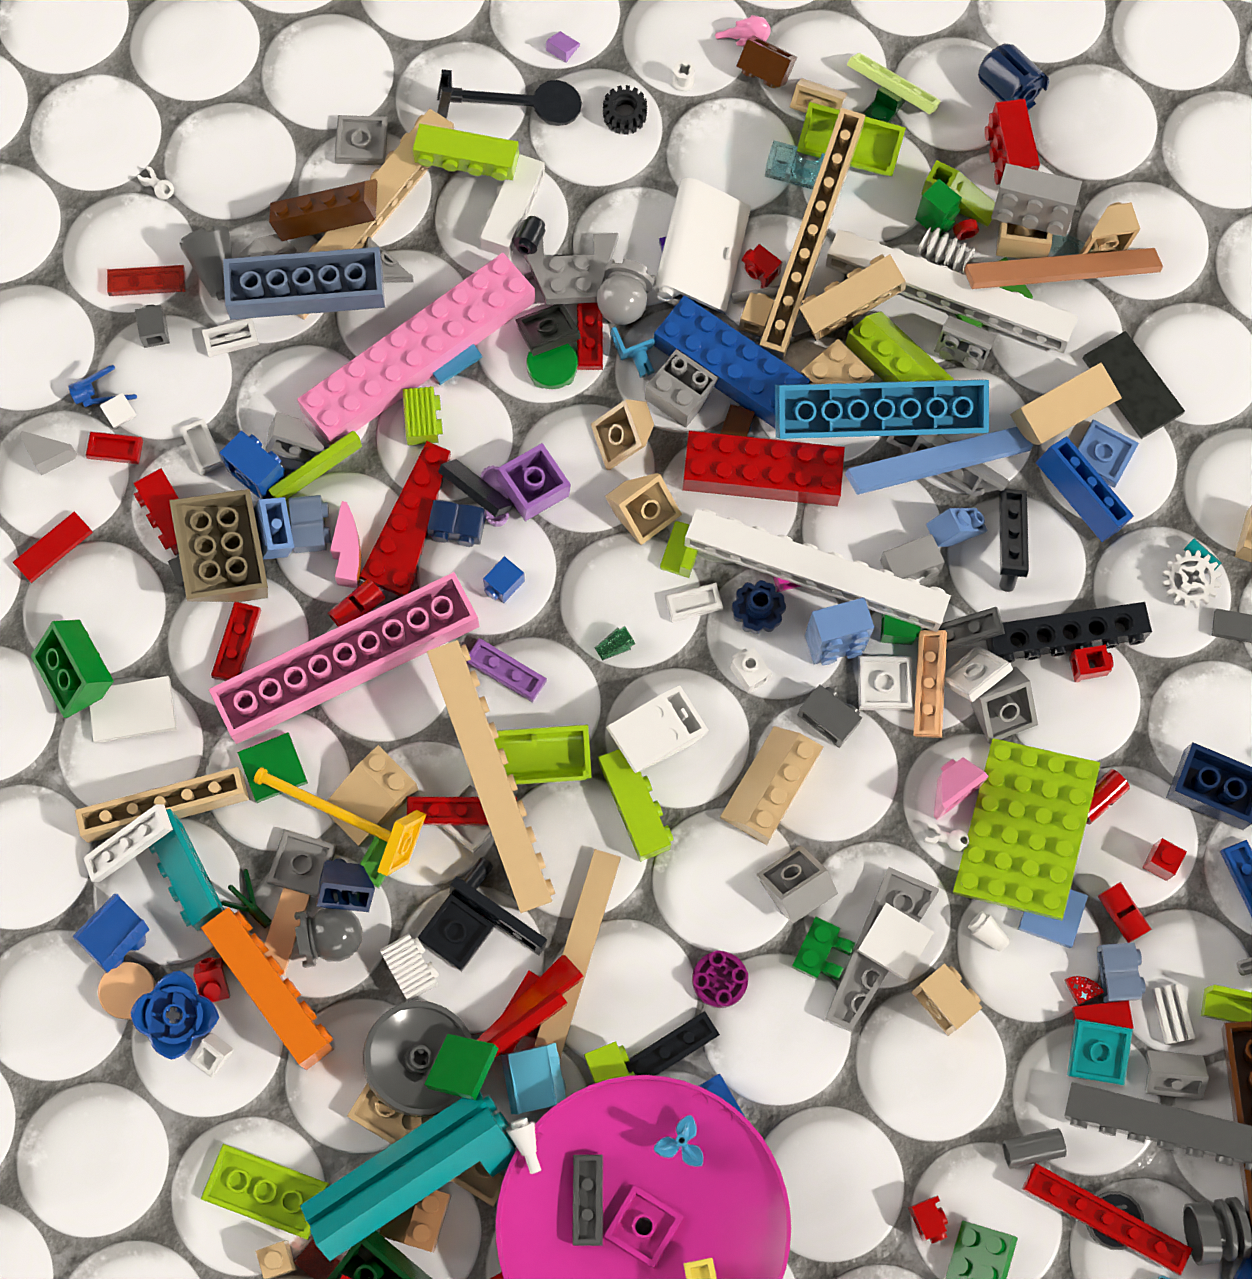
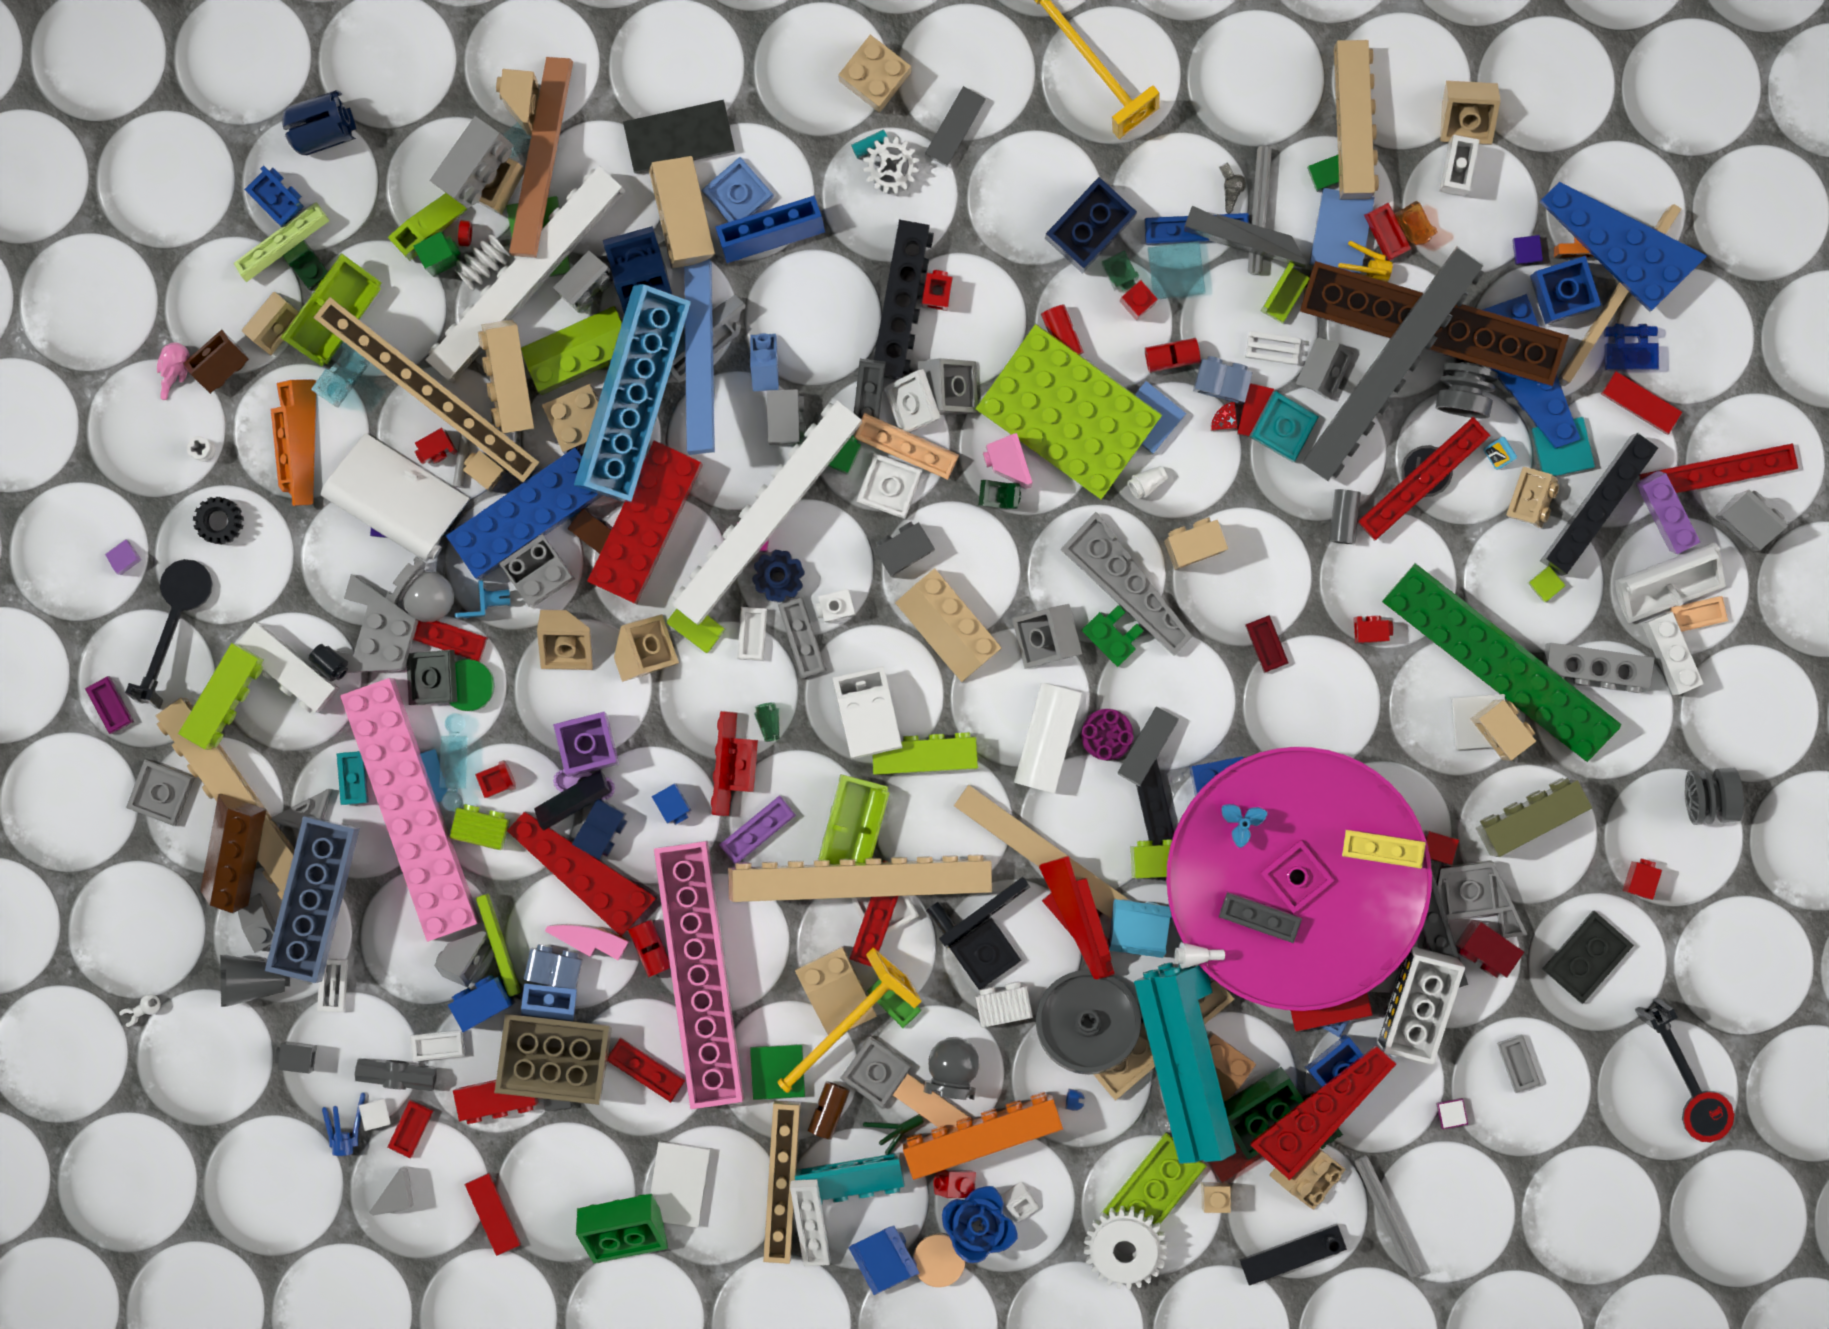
camera: 60 degrees left, 15 degrees up
clear red tile [107,265,186,296] -> none
dark blue torso [316,858,375,912] -> none
green tile [424,1034,498,1100] -> none
medium blue brick [804,597,875,666] -> none
white tile [857,903,934,981] -> none
white arm [925,824,969,851] -> none
red brick [984,99,1040,186] -> none
black piece [999,488,1029,592] -> none
none -> magenta tile [85,676,134,734]
none -> blue bracket [244,165,304,227]
none -> orange wedge [271,379,317,506]
none -> teal plate [336,751,368,805]
none -> dark grey piece [354,1058,437,1091]
none -> clear light blue plate [439,713,468,812]
none -> red tile [475,760,516,798]
none -> dark blue bracket [603,226,673,315]
none -> red bracket [711,711,758,816]
none -> light grey tile [778,597,826,679]
none -> reddish brown pin [807,1081,850,1140]
none -> dark green bracket [978,480,1021,510]
none -> white brick [1014,683,1082,794]
none -> blue hinge [1065,1089,1085,1111]
none -> white gear [1084,1206,1167,1290]
none -> clear green bracket [1101,250,1139,292]
none -> dark grey tile [1118,706,1179,787]
none -> clear light blue tile [1147,241,1206,299]
none -> dark red tile [1245,615,1289,673]

